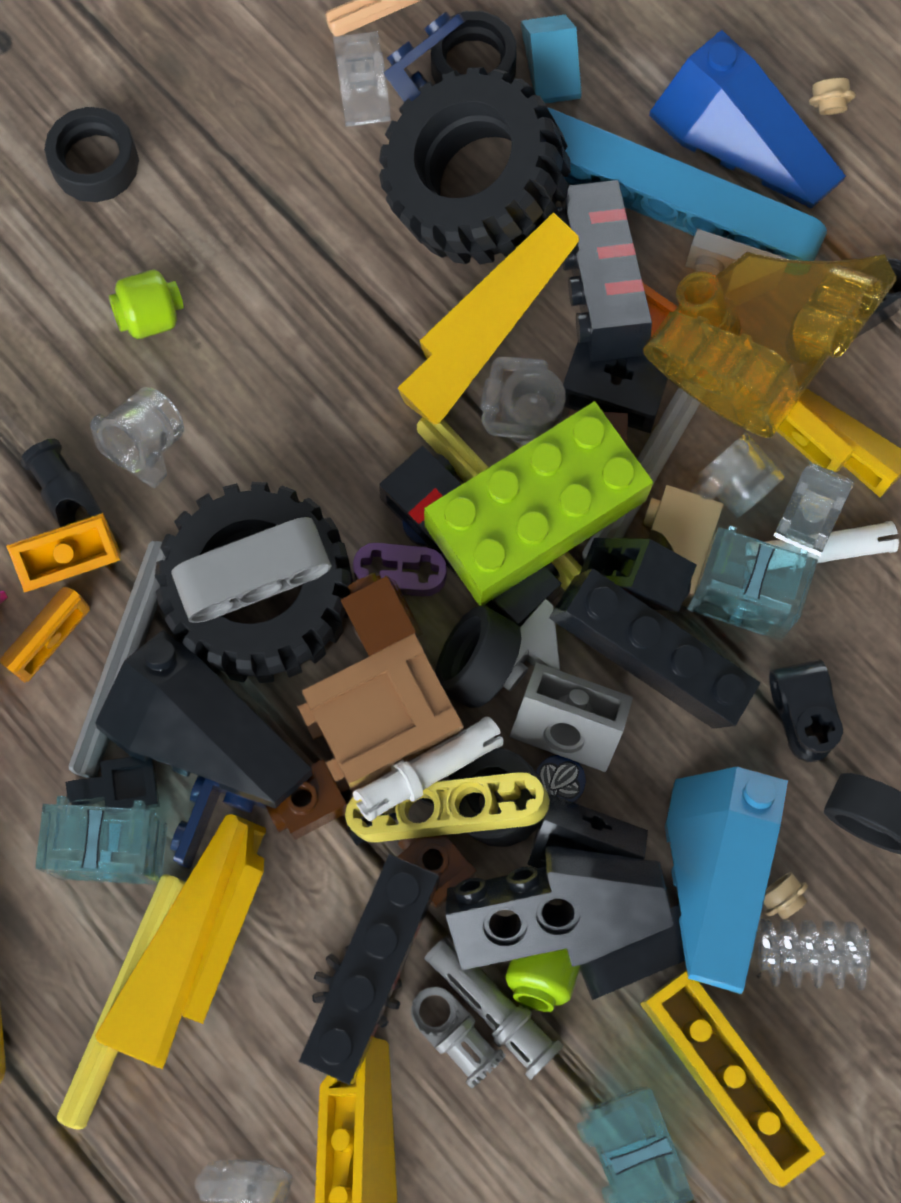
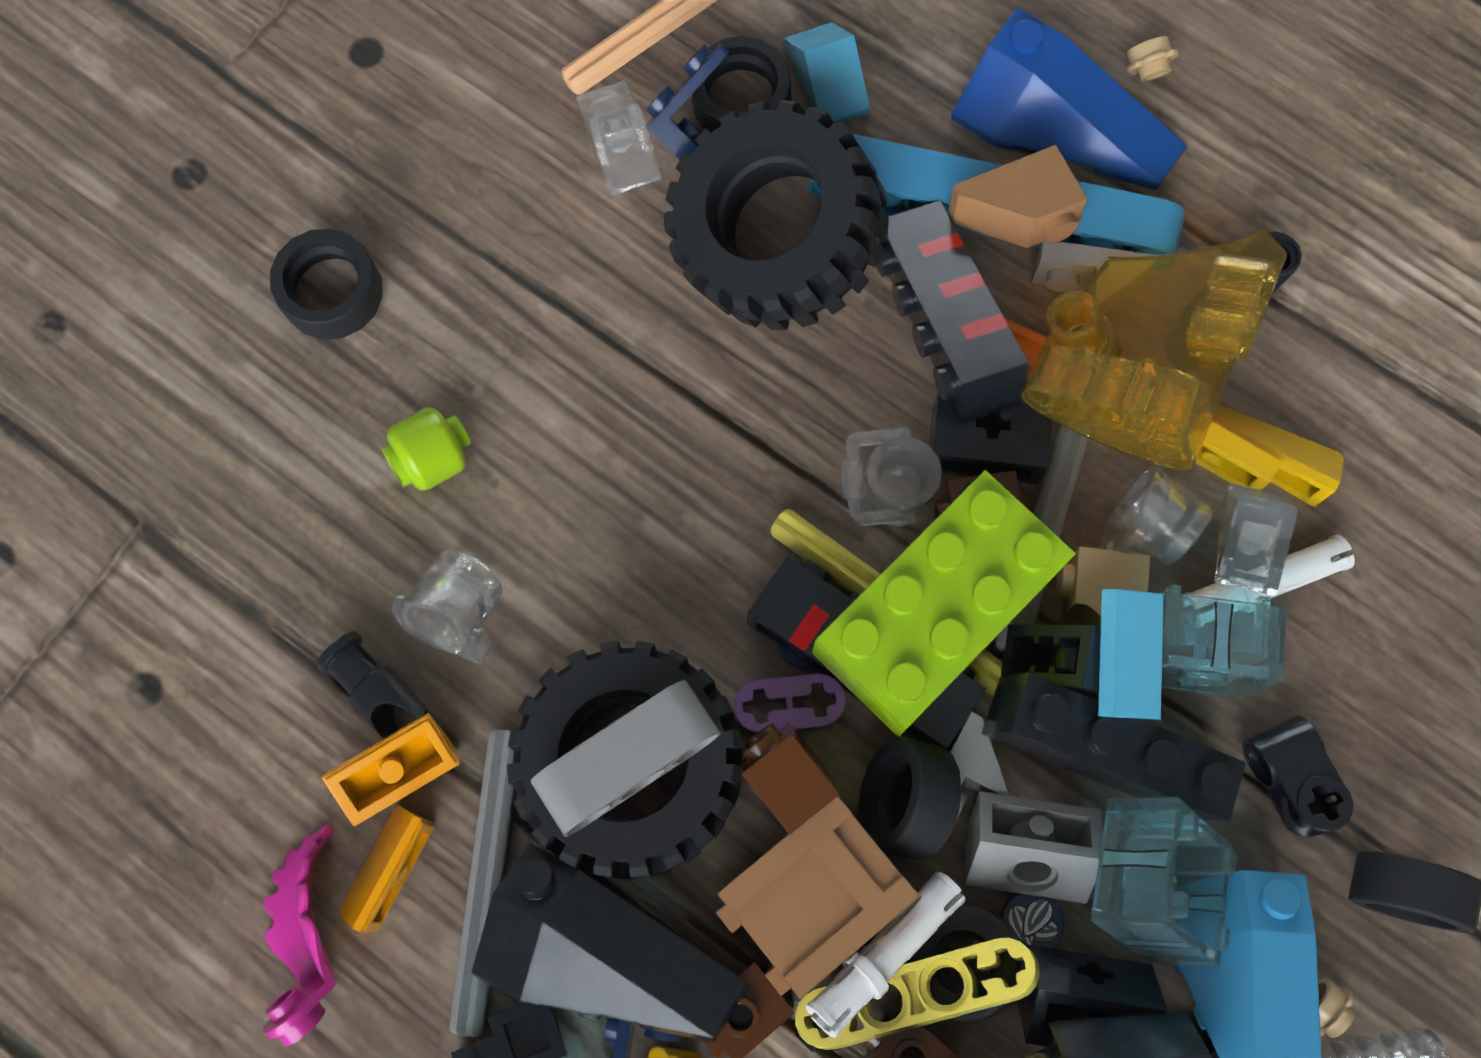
camera: 10 degrees left, 0 degrees up
yellow wedge [398,212,579,425] -> none
none -> medium nougat slope [948,145,1087,248]
none -> clear light blue container [1090,797,1237,967]
none -> medium azure tile [1098,589,1164,720]

